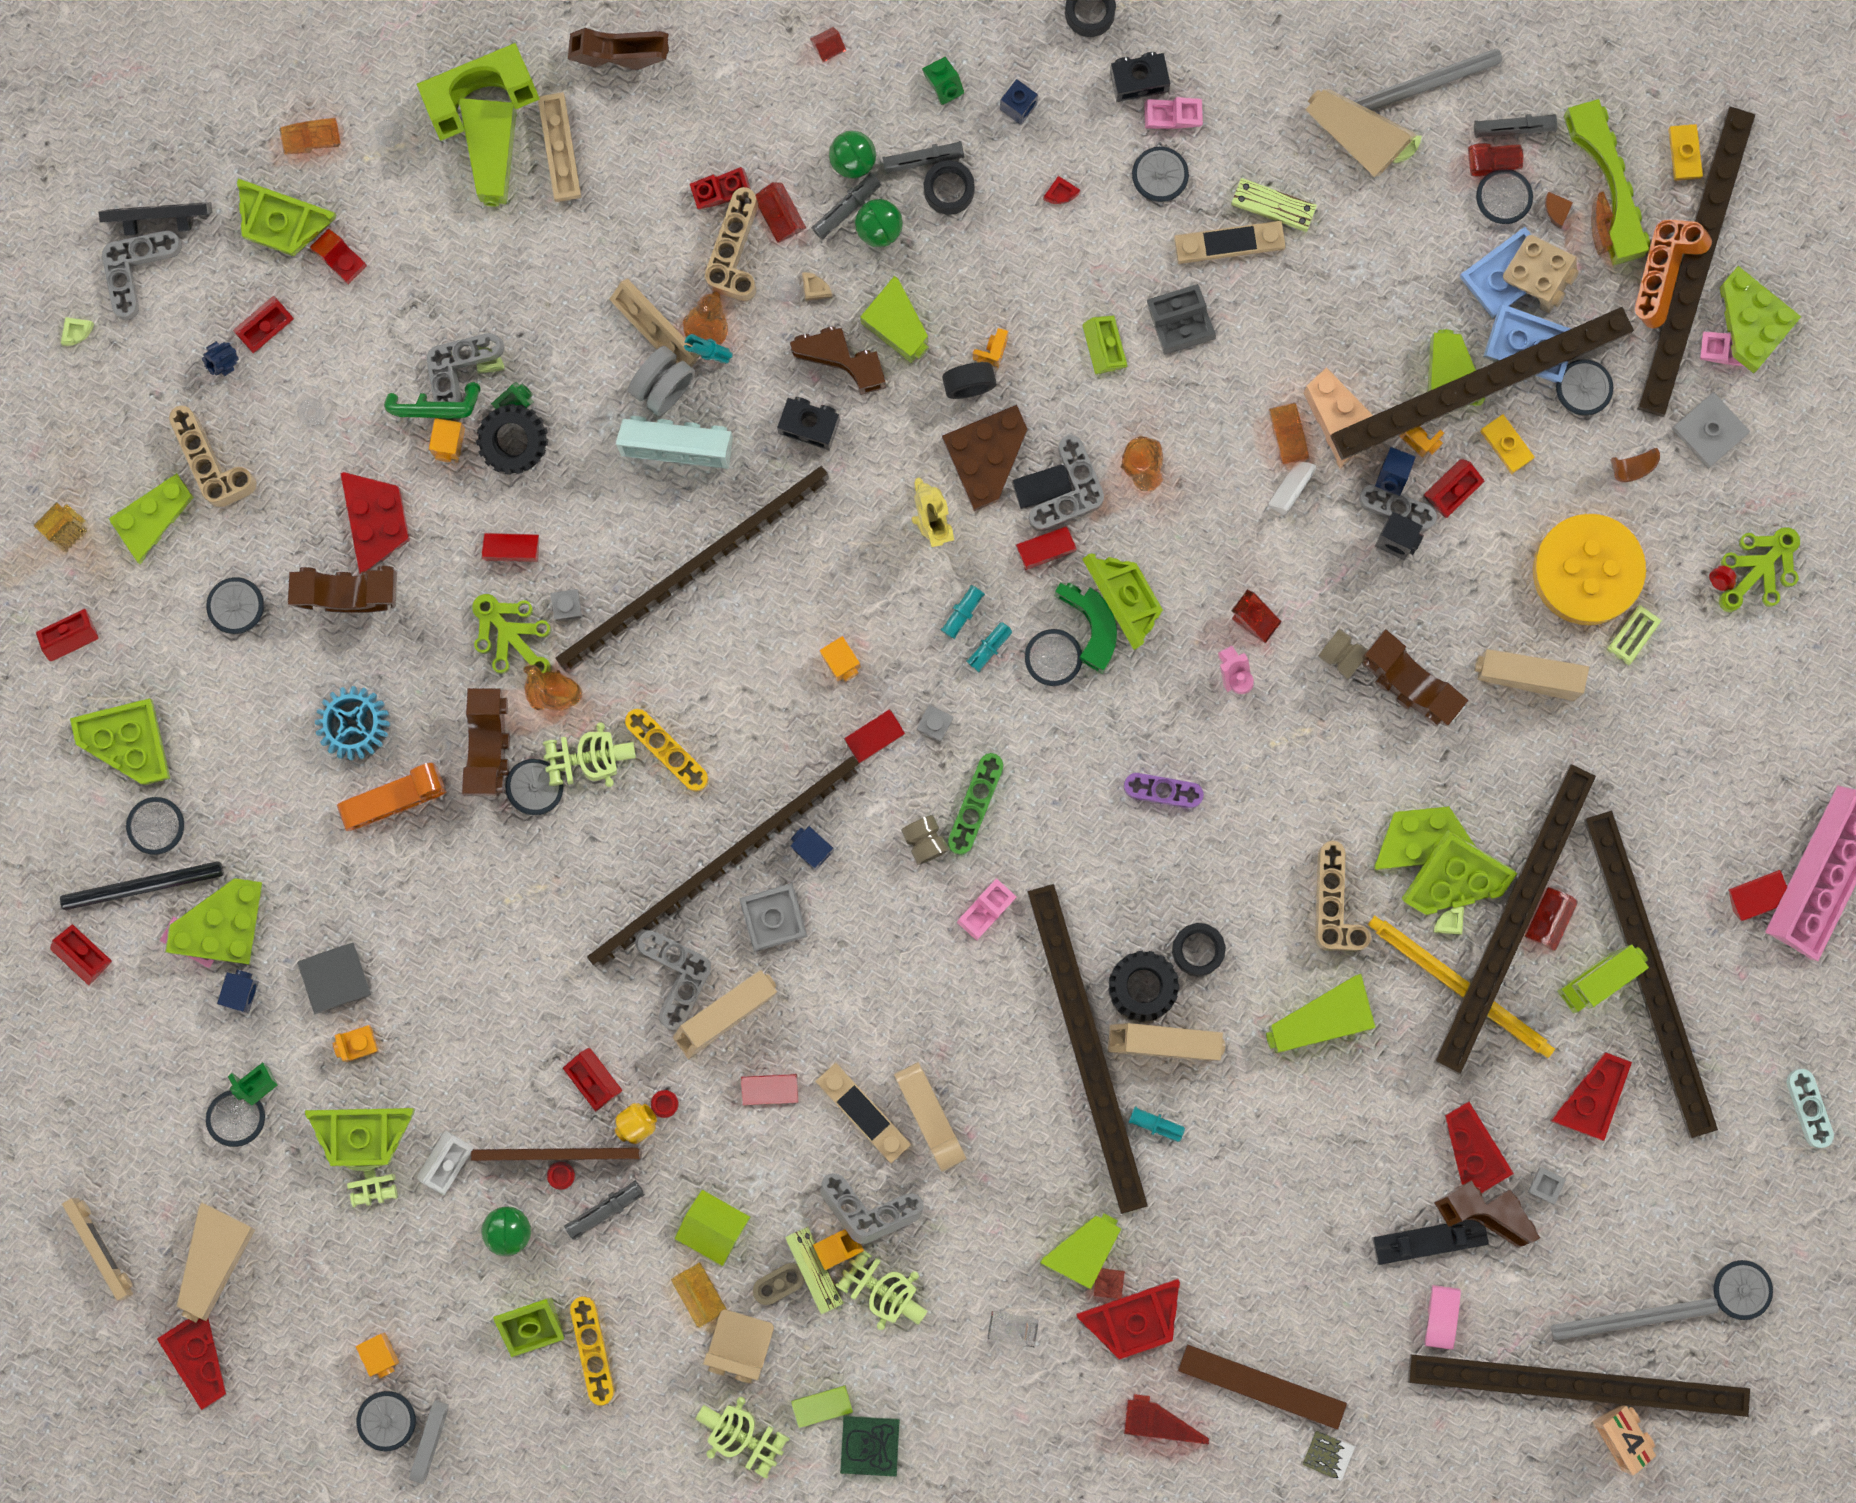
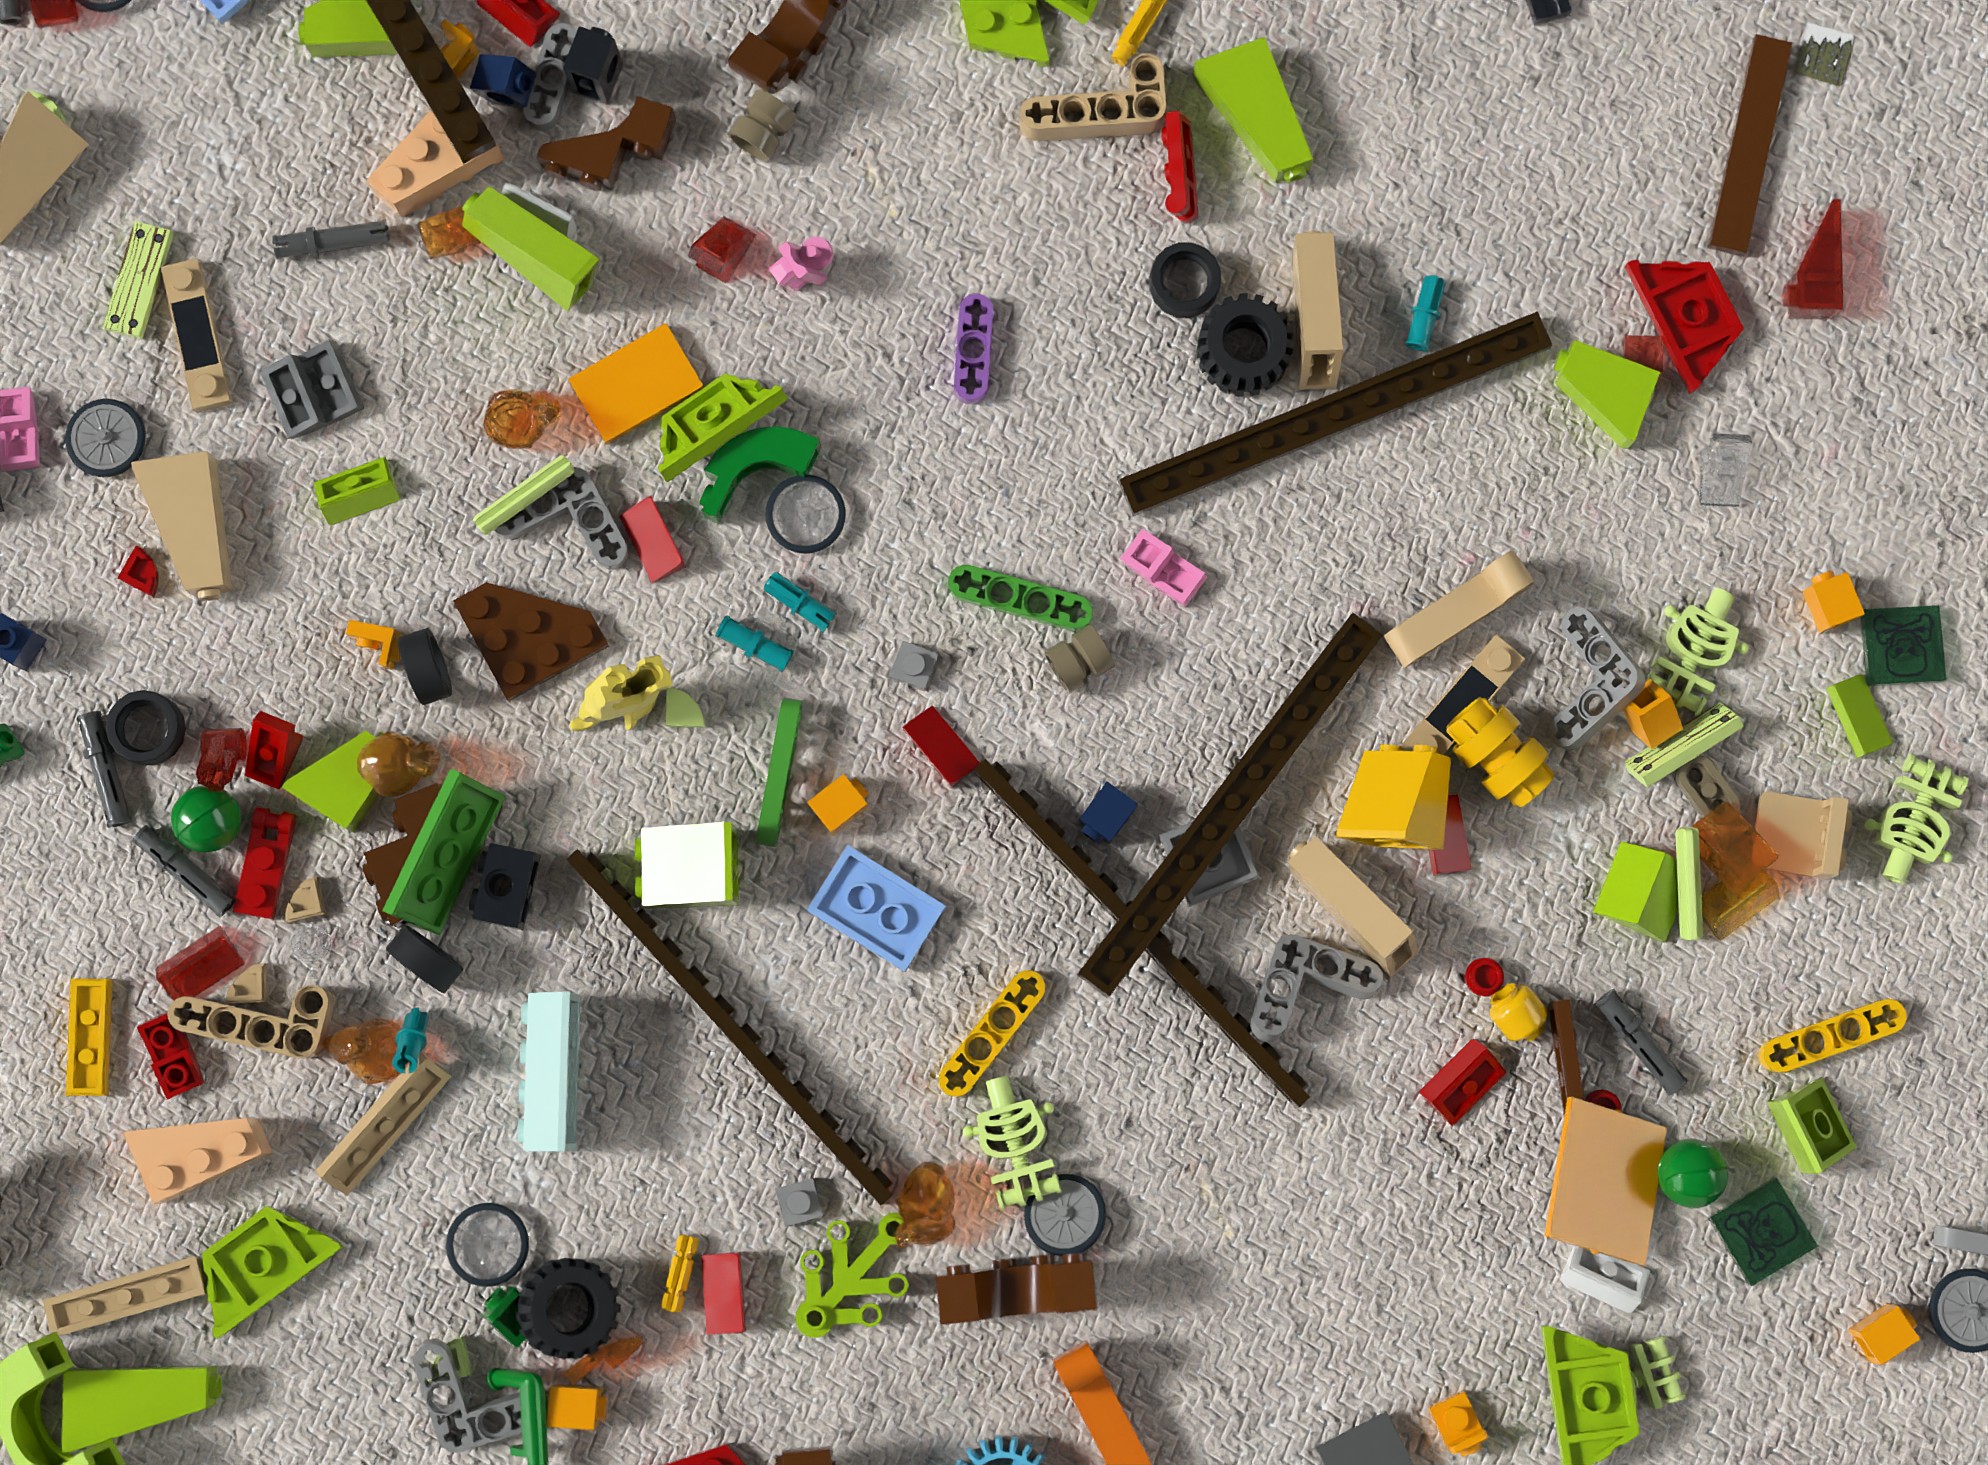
camera: 100 degrees left, 0 degrees up
light grey wheel [628,346,696,416] -> none
green piece [829,130,876,179] -> none
black slope [1012,464,1072,510] -> none
none -> yellow tile [65,979,113,1096]
none -> light nougat wedge [123,1118,273,1204]
none -> tan slope [131,451,233,601]
none -> clear red piece [196,728,247,791]
none -> lime wing [202,1206,344,1339]
none -> tan tile [226,963,268,1004]
none -> red plate [233,806,296,920]
none -> red slope [244,710,303,790]
none -> dark grey pin [272,219,390,260]
none -> clear orange hair [357,731,441,797]
none -> bright green tile [382,768,505,935]
none -> black tyre [386,925,463,993]
none -> clear wheel [446,1203,529,1287]
none -> lime slope [462,186,599,312]
none -> yellowish green axle [473,455,575,535]
none -> reddish brown arch [537,96,677,191]
none -> clear orange slope [563,1334,648,1385]
none -> light orange tile [568,323,704,445]
none -> slope [635,822,739,909]
none -> yellow axle [661,1234,699,1313]
none -> yellowish green tile [666,688,705,728]
none -> bright green beam [756,698,803,847]
none -> light blue plate [806,845,946,972]
none -> dark brown plate [1077,612,1383,999]
none -> red plate [1161,110,1198,224]
none -> yellow slope [1336,744,1451,850]
none -> yellow piece [1446,697,1554,807]
none -> light orange piece [1544,1097,1667,1266]
none -> yellowish green axle [1675,826,1703,940]
none -> clear orange panel [1692,801,1779,898]
none -> clear green tile [1708,1178,1818,1286]
none -> light orange brick [1802,570,1865,634]

